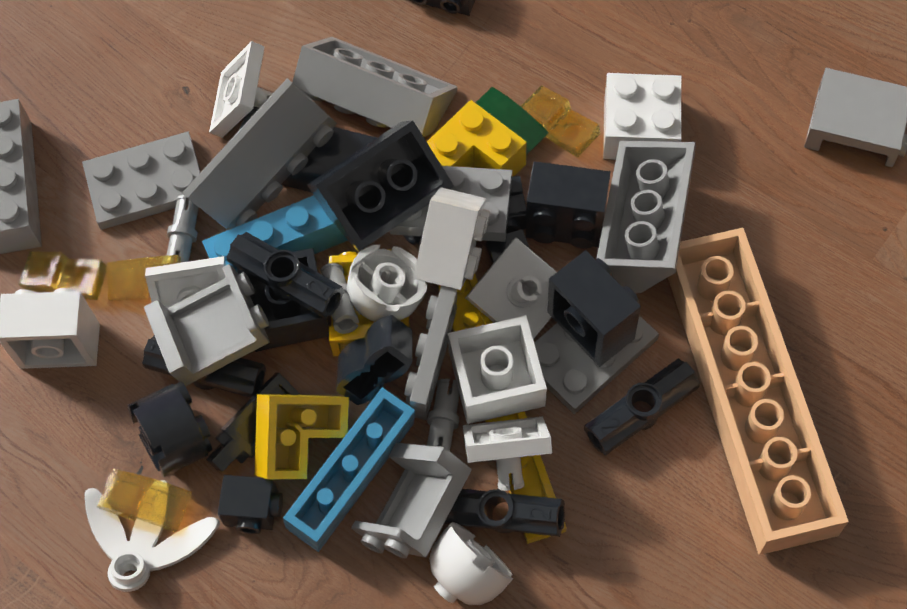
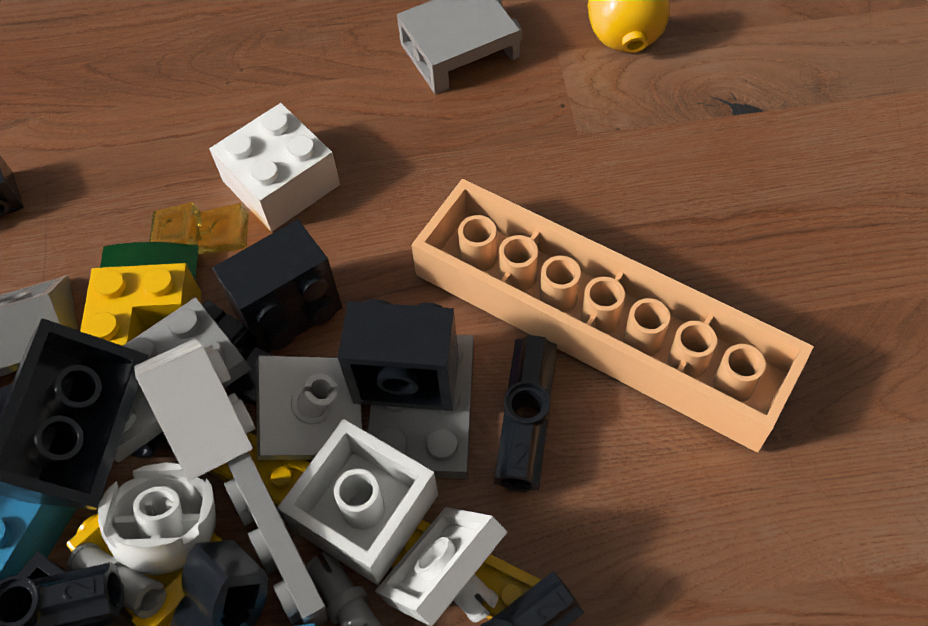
camera: 45 degrees left, 5 degrees down
light grey slope [597,141,696,293] -> none

